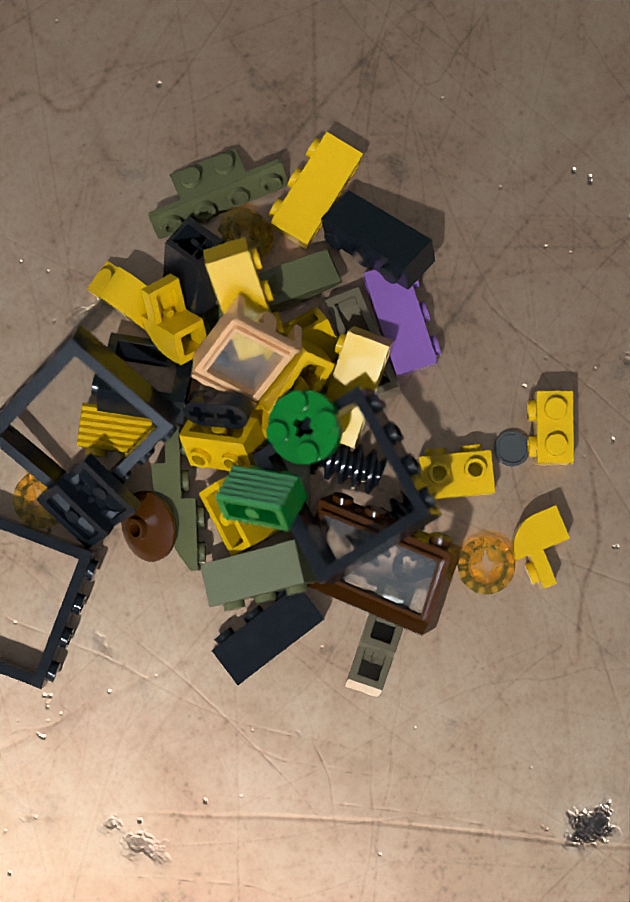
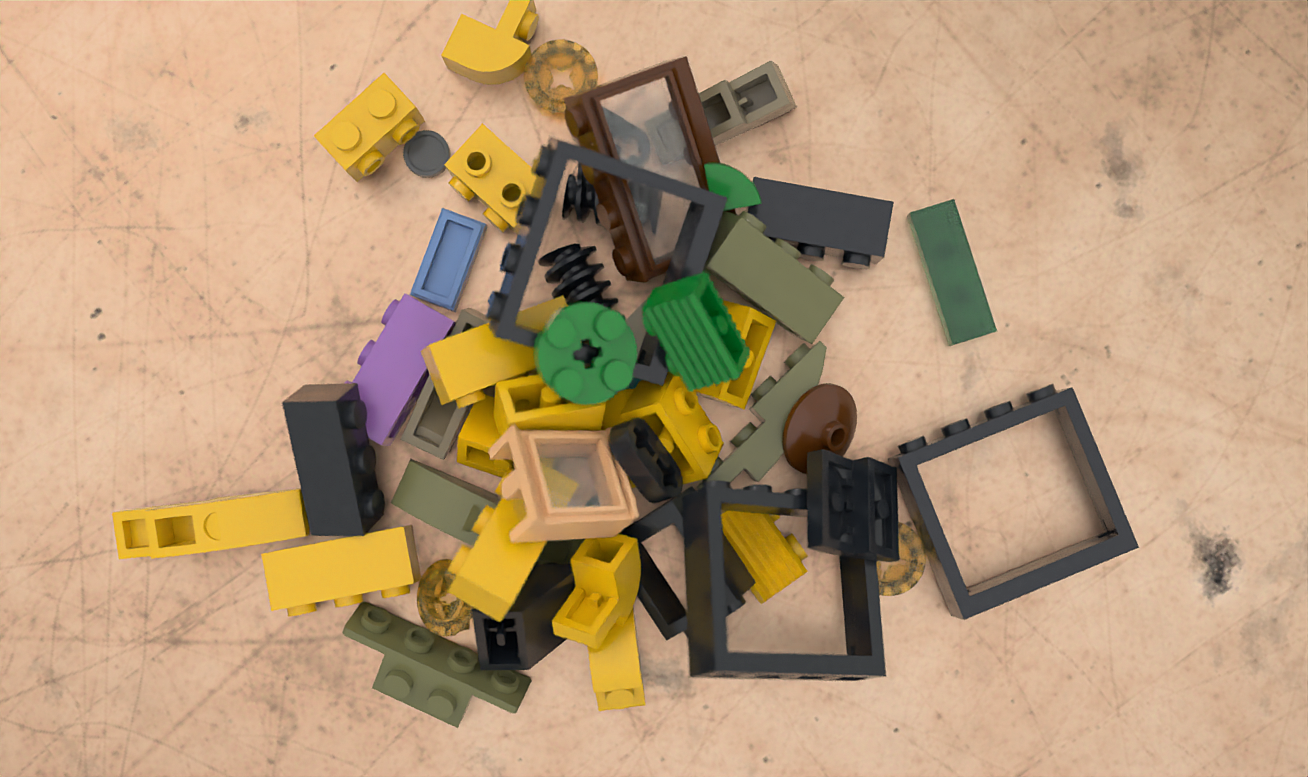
camera: 135 degrees left, 0 degrees up
none -> yellow slope [112,488,310,559]
none -> medium blue tile [410,208,488,312]
none -> green tile [704,162,762,211]
none -> clear green tile [907,199,997,346]

